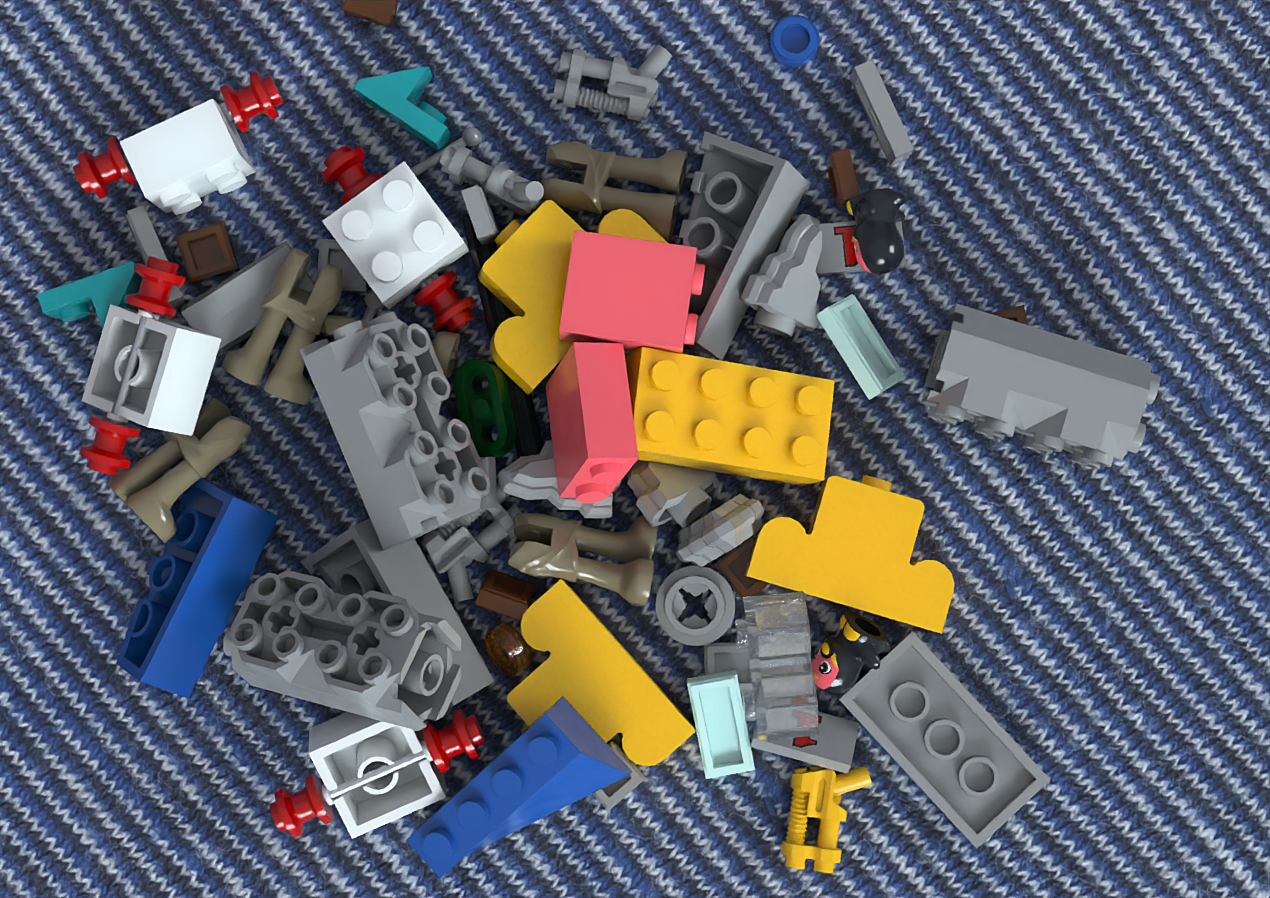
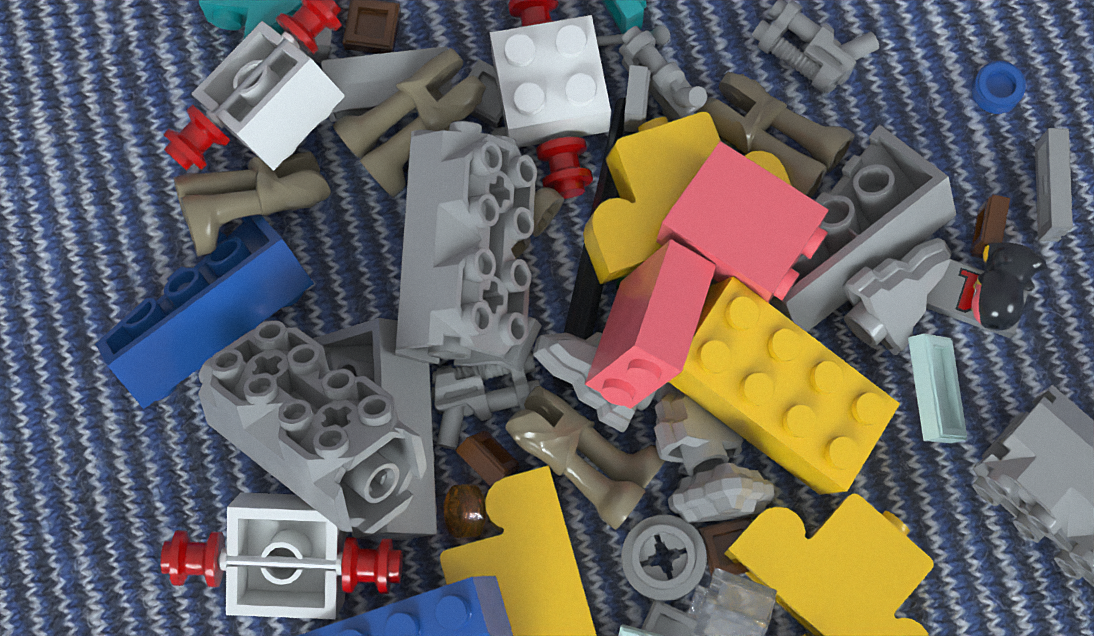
camera: 30 degrees right, 10 degrees down
dark green plate [454,359,517,458] -> none

